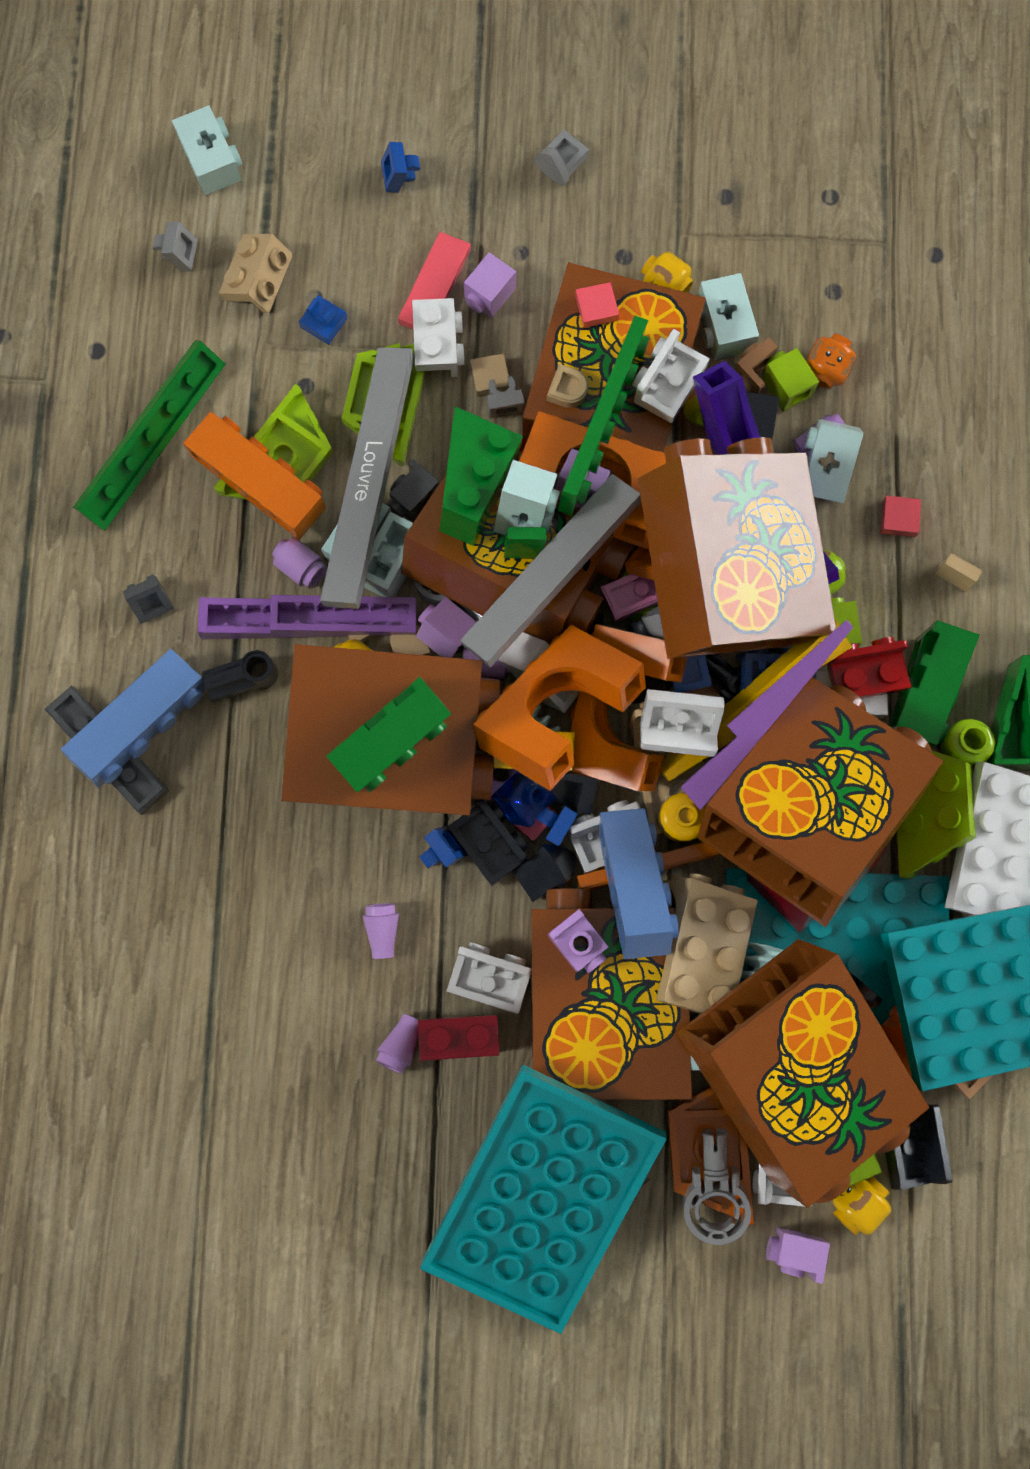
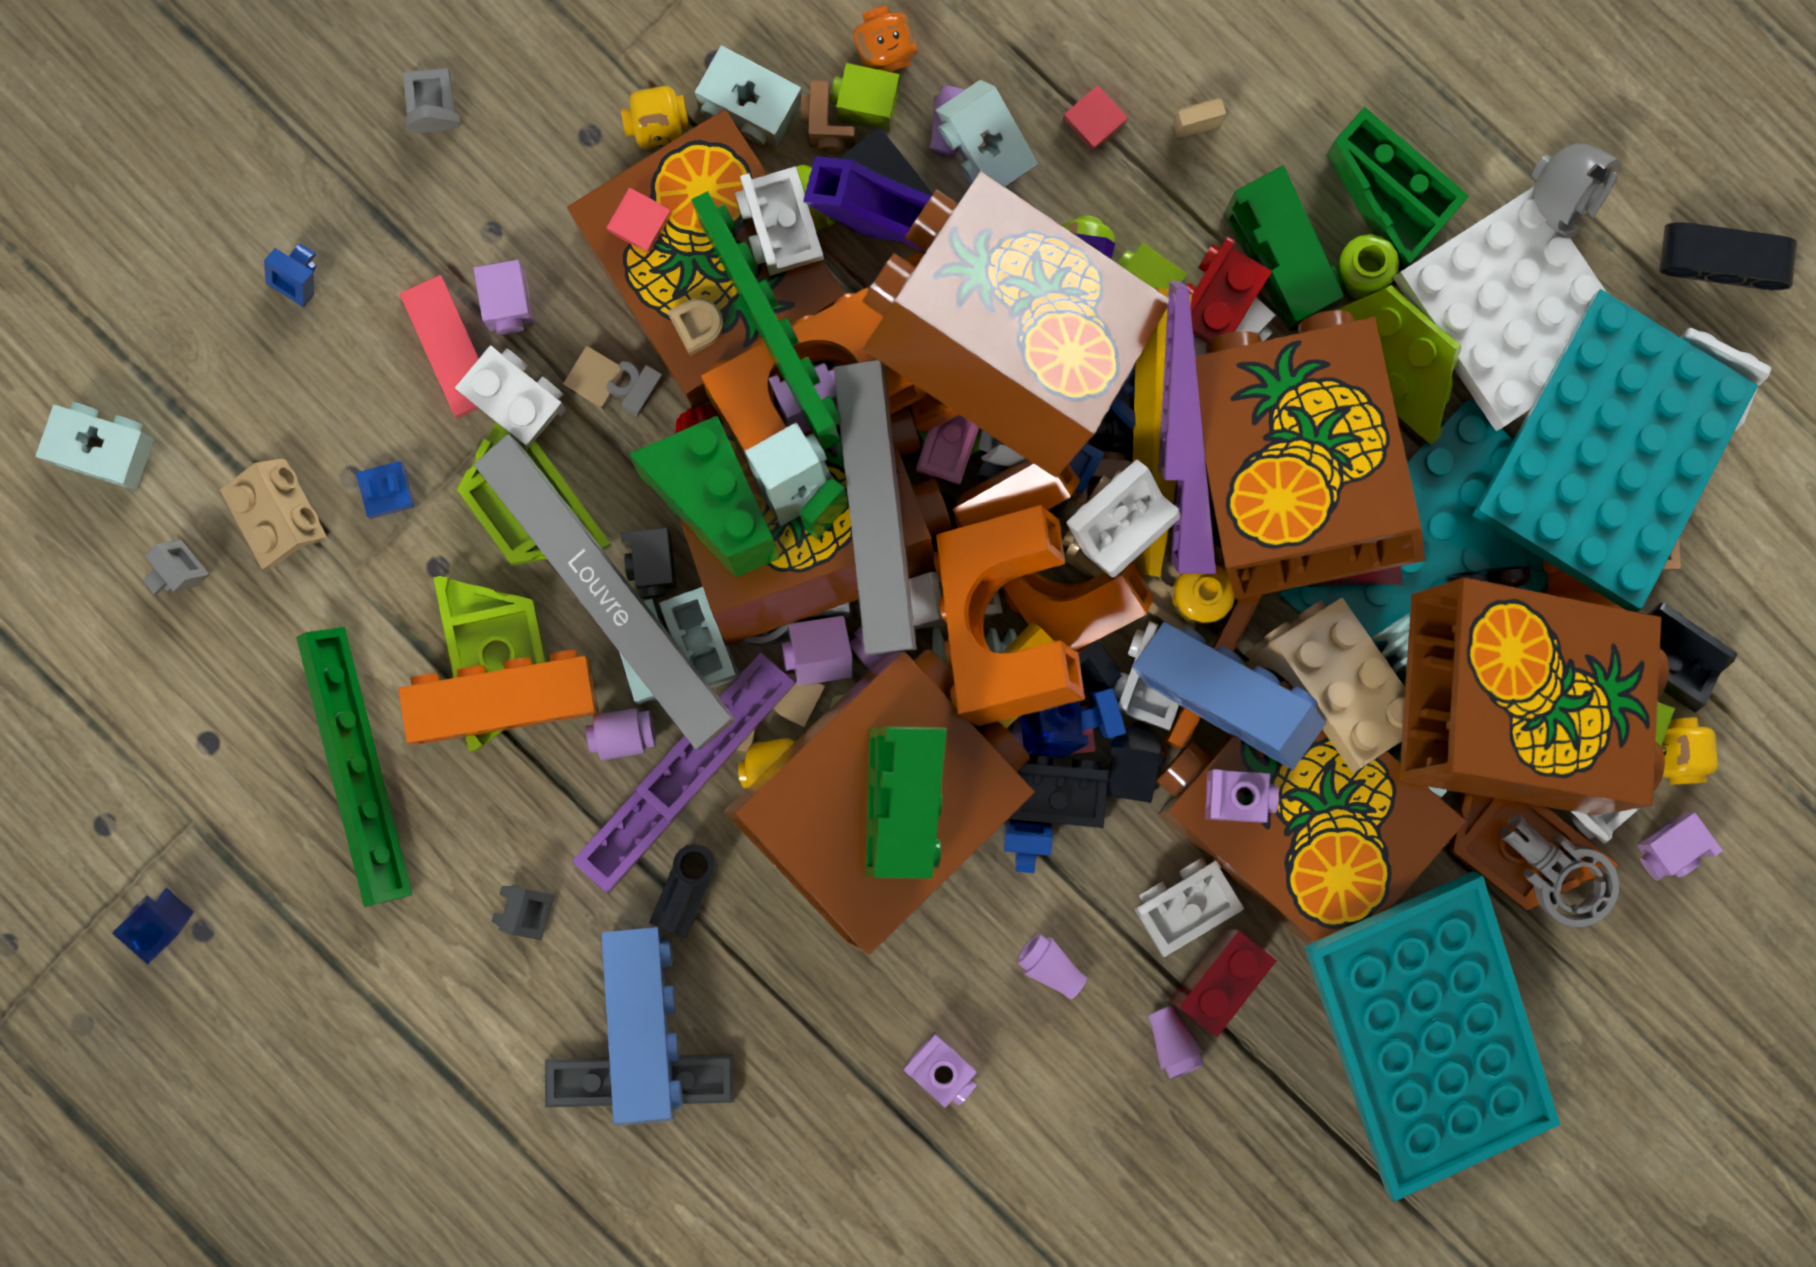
camera: 50 degrees left, 5 degrees up
none -> lavender brick [903,1032,977,1108]

